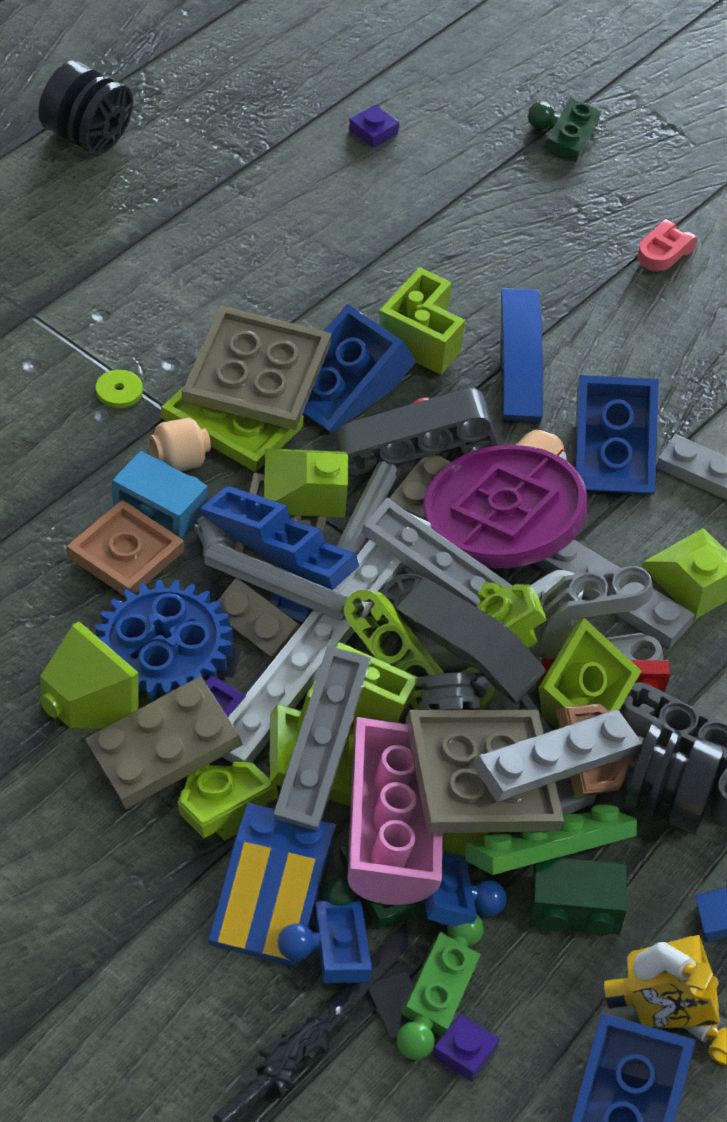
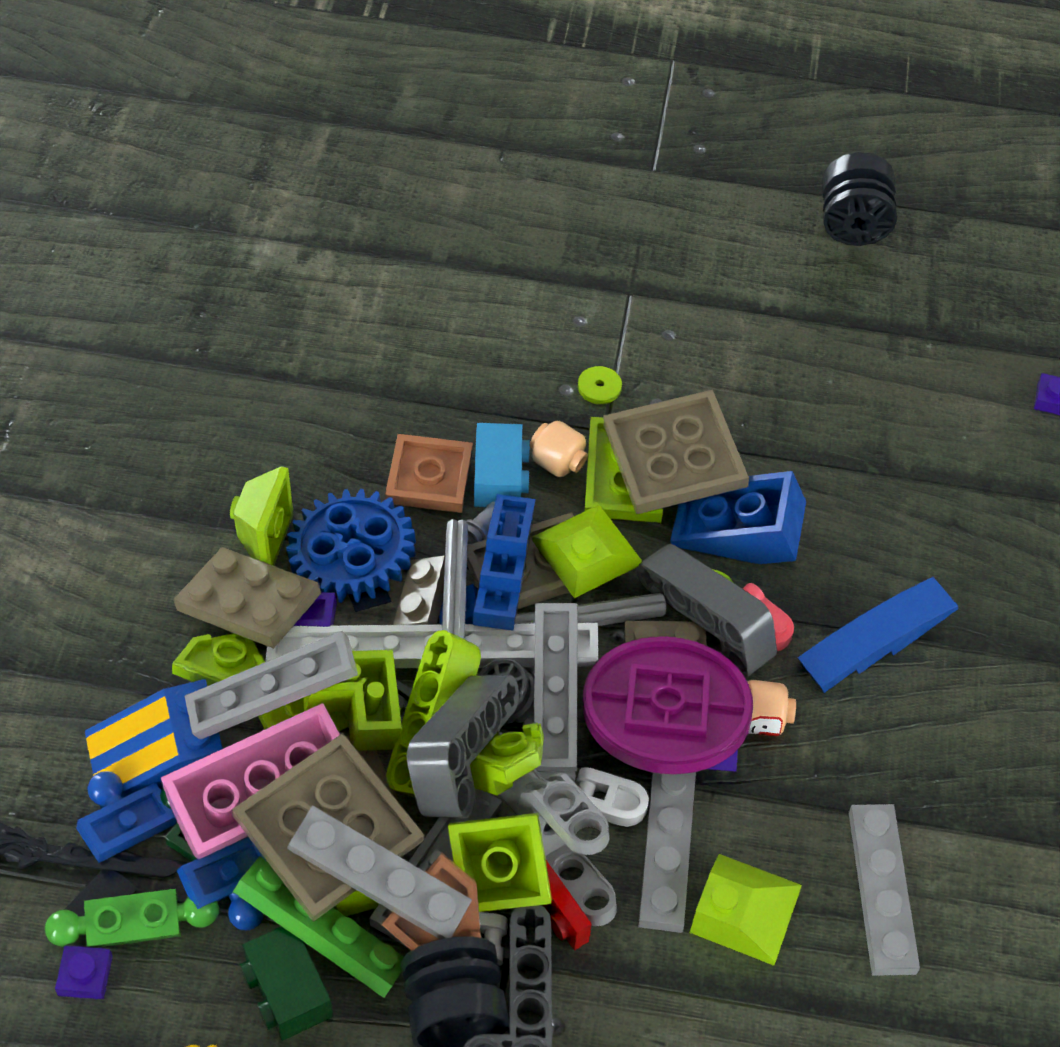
camera: 60 degrees right, 5 degrees up
lime brick [378,267,465,375] -> none
dark grey wheel [415,672,480,710] -> none
blue slope [575,375,659,495] -> none

